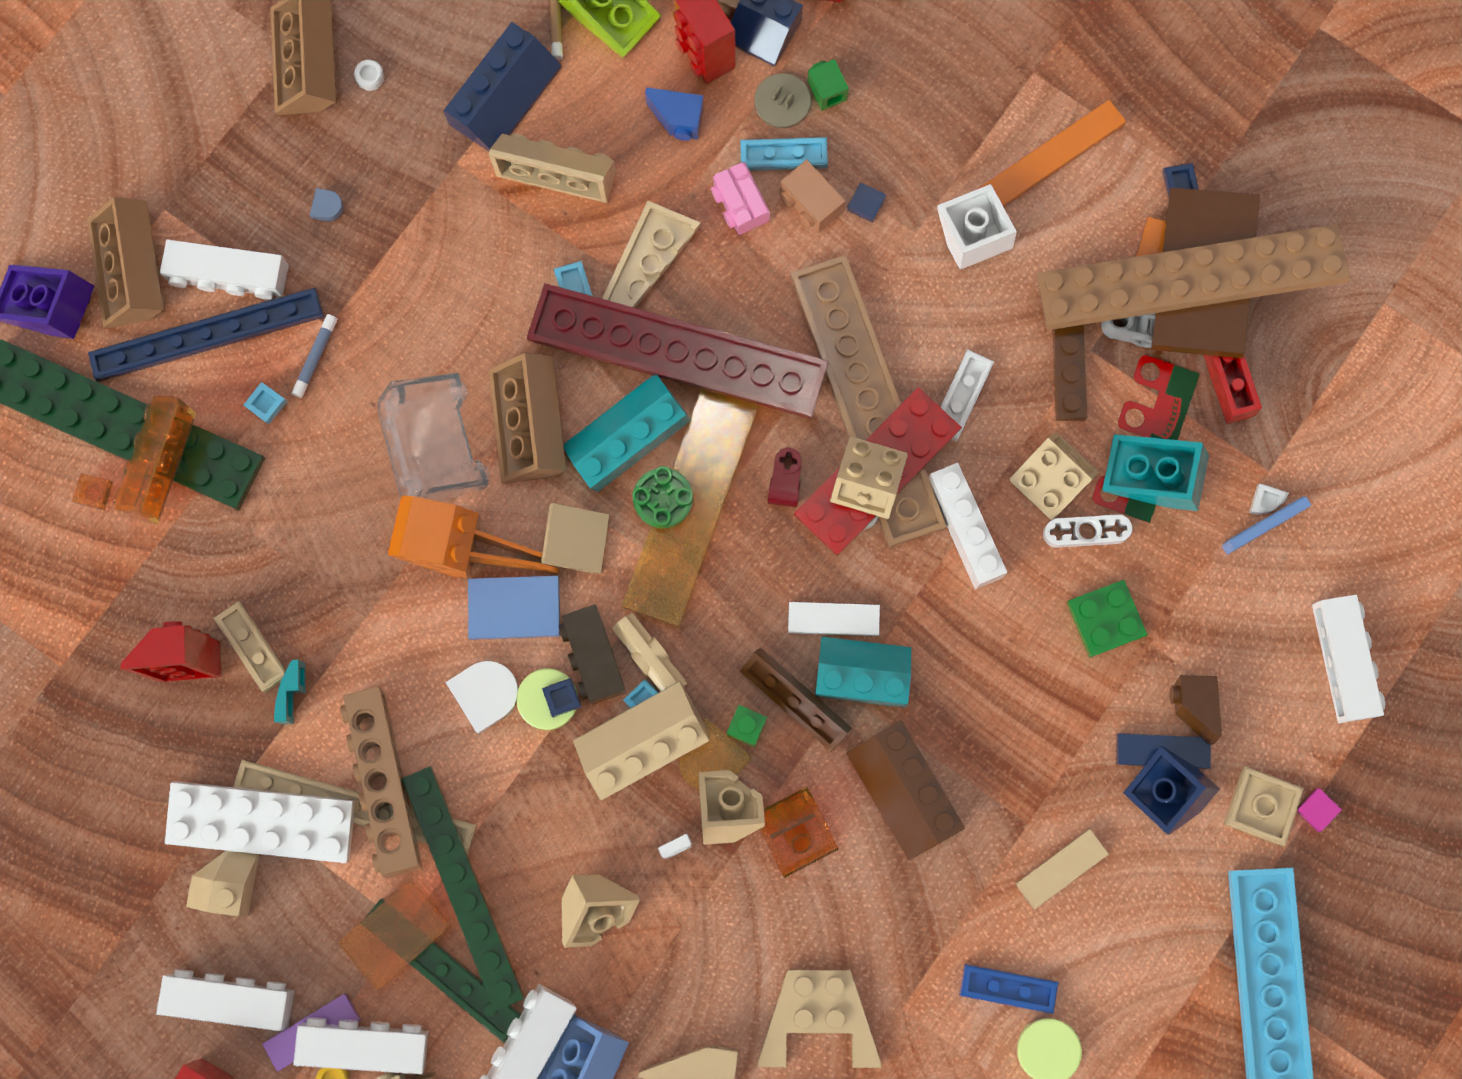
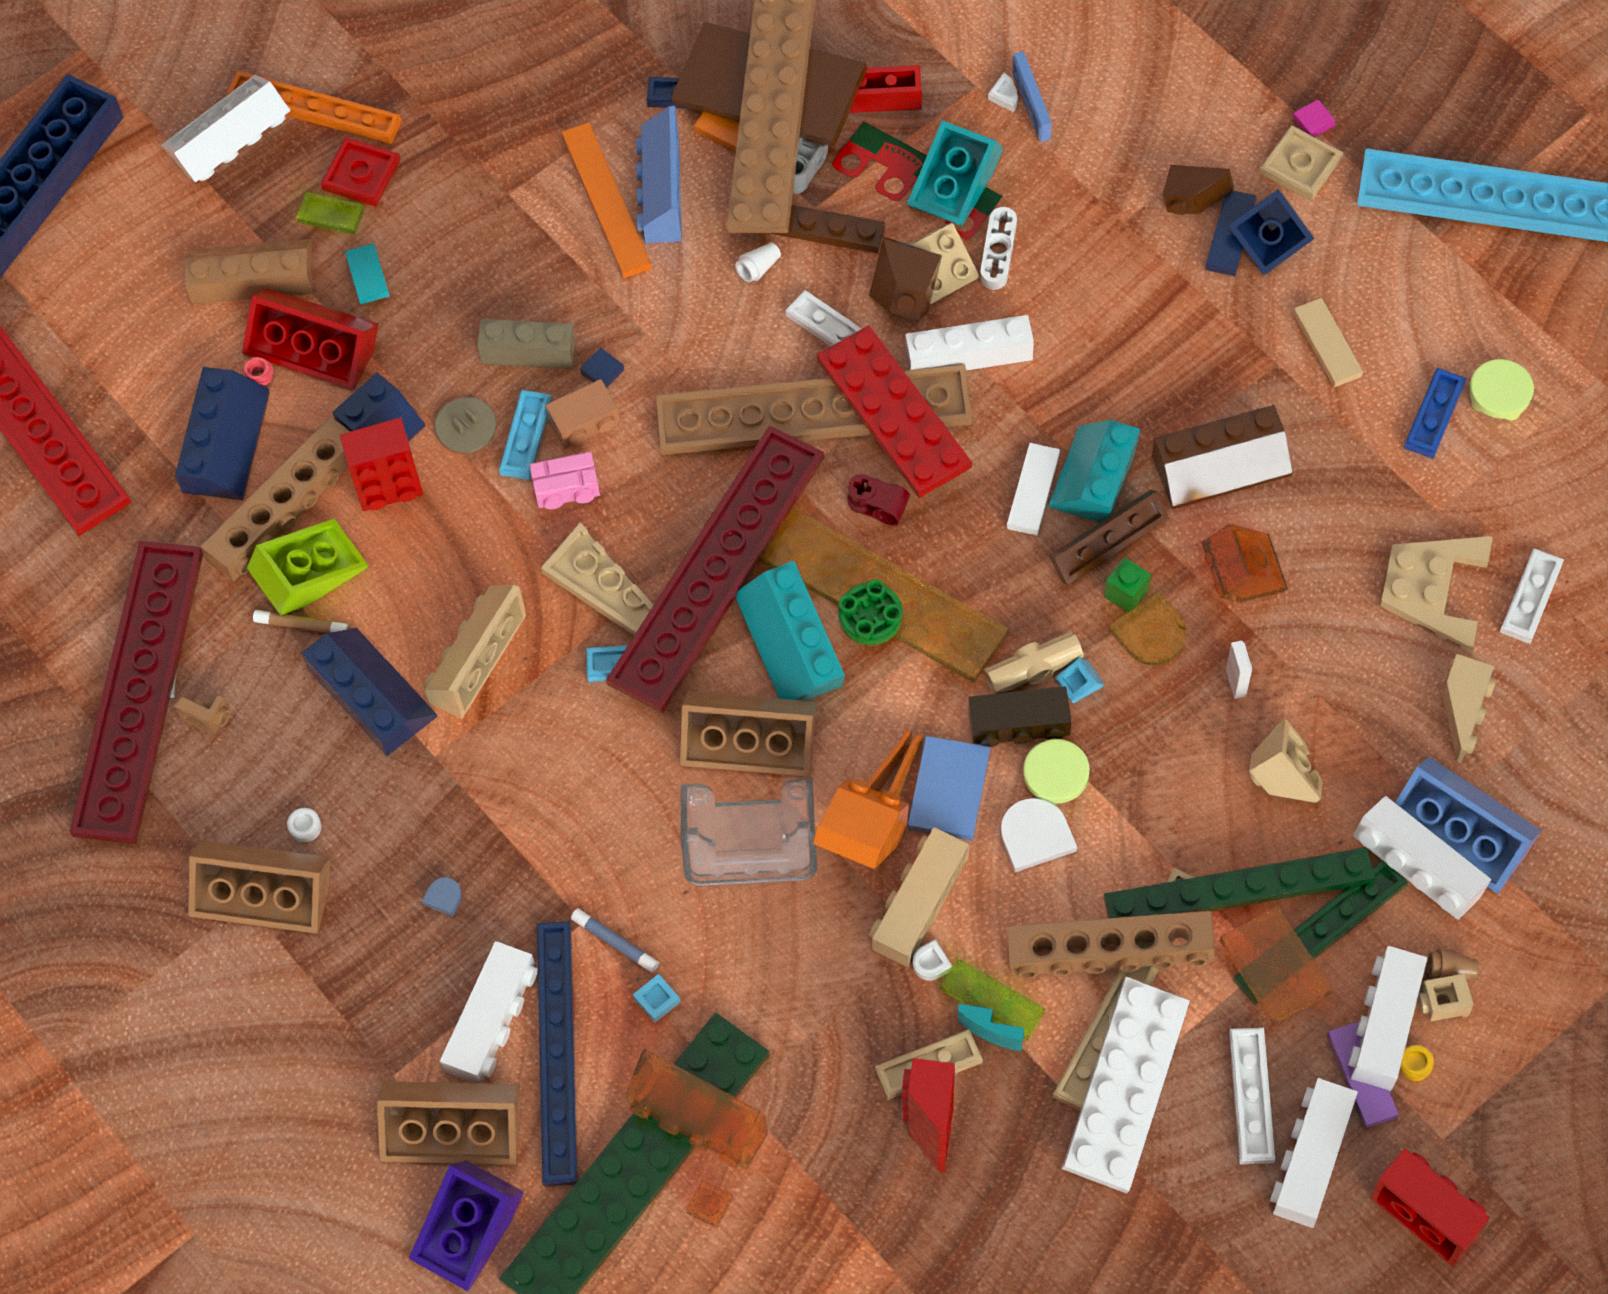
camera: 75 degrees left, 15 degrees down
tan slope [186,851,260,916] -> none
tan tile [541,503,609,574] -> none
dark blue tile [542,678,582,718] -> none
tan slope [573,681,710,800] -> none
blue slope [645,87,704,141] -> none
tan slope [699,770,765,845] -> none
green brick [807,59,849,111] -> none
tan bracket [830,437,908,519] -> none
white slope [937,184,1017,270] -> none
green plate [1066,580,1148,658] -> none
white brick [1312,595,1385,724] -> none
none -> dark tan brick [477,319,577,369]
none -> medium blue slope [636,106,682,243]
none -> white cone [735,242,781,282]
none -> reddish brown slope [869,237,942,322]
none -> tan brick [869,827,969,967]
none -> white tile [912,939,952,981]
none -> clear neon green tile [940,959,1045,1040]
none -> white tile [1229,1028,1275,1165]

